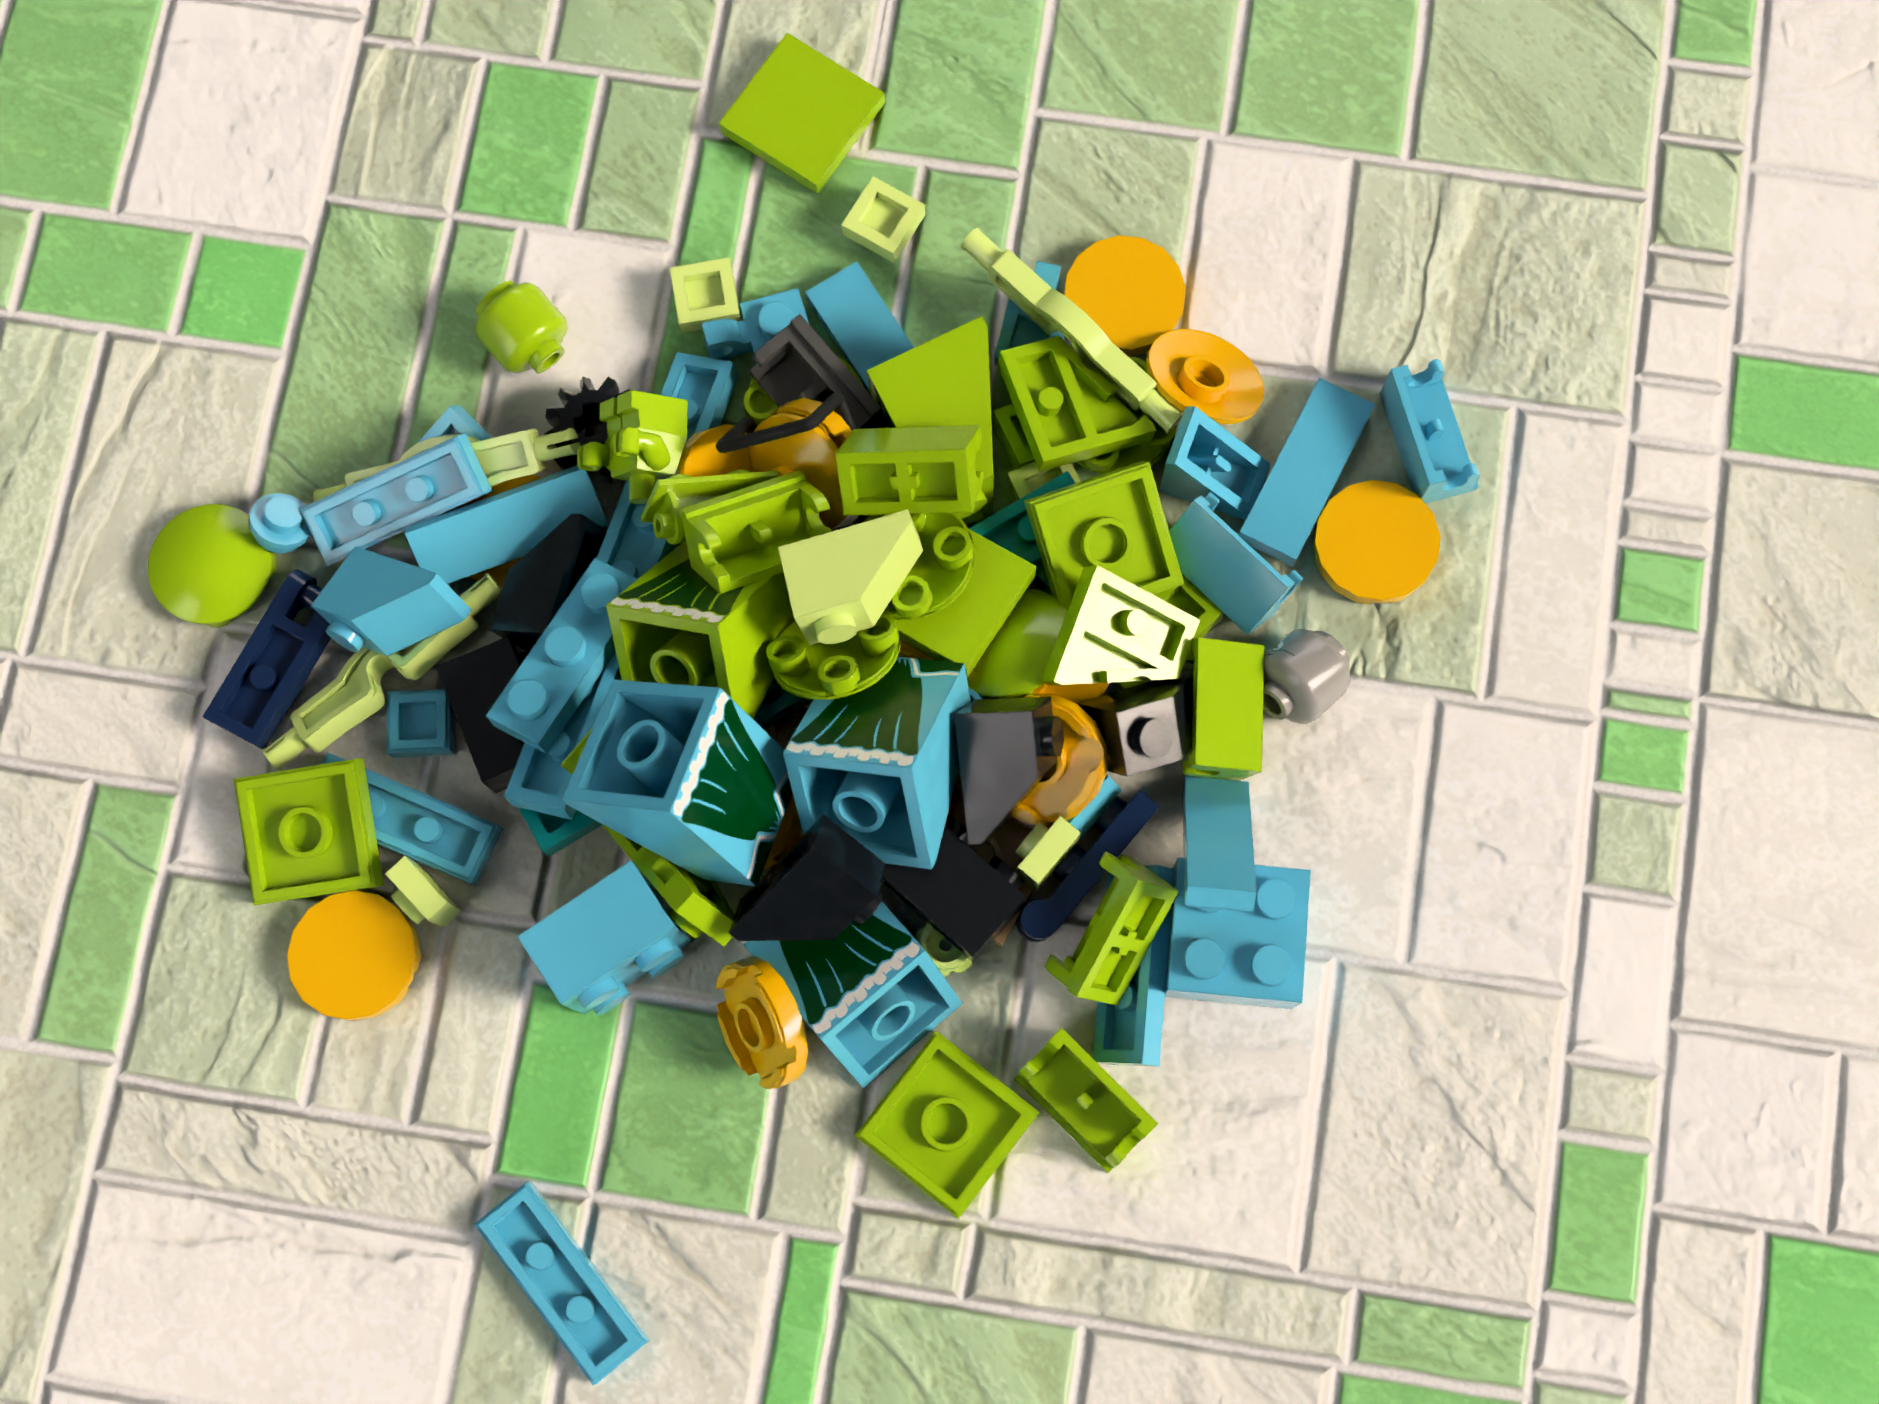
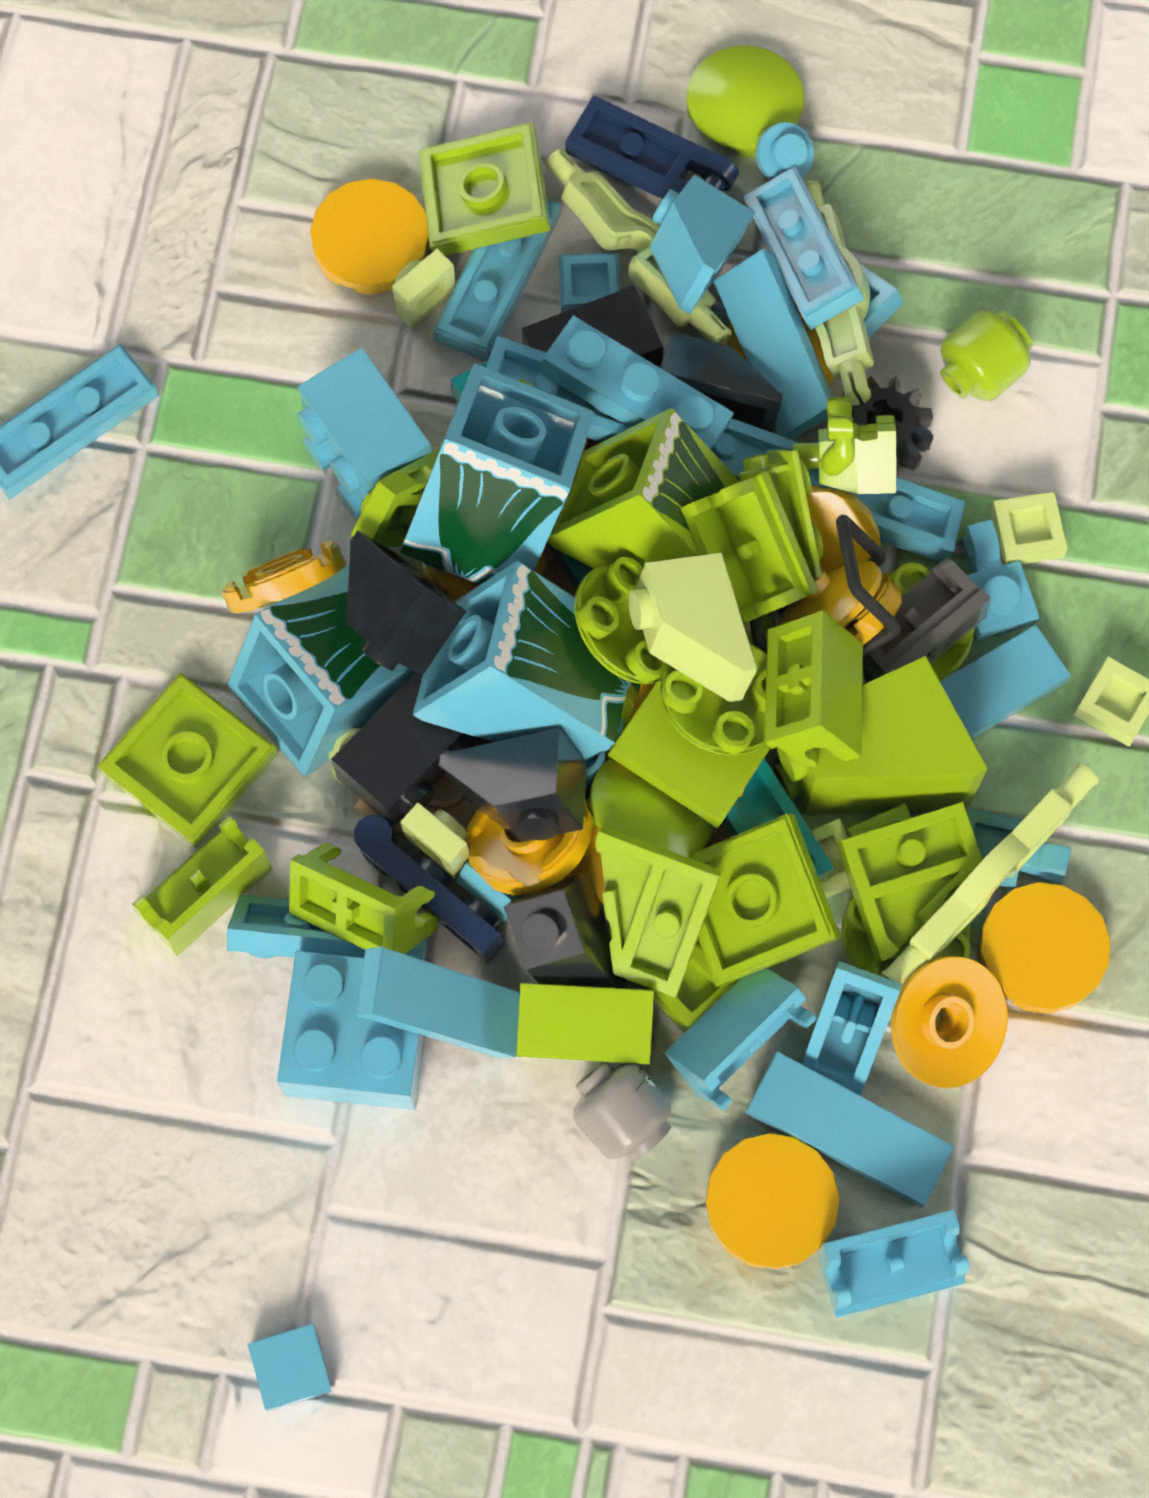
camera: 85 degrees right, 5 degrees down
none -> medium azure tile [247,1323,333,1412]

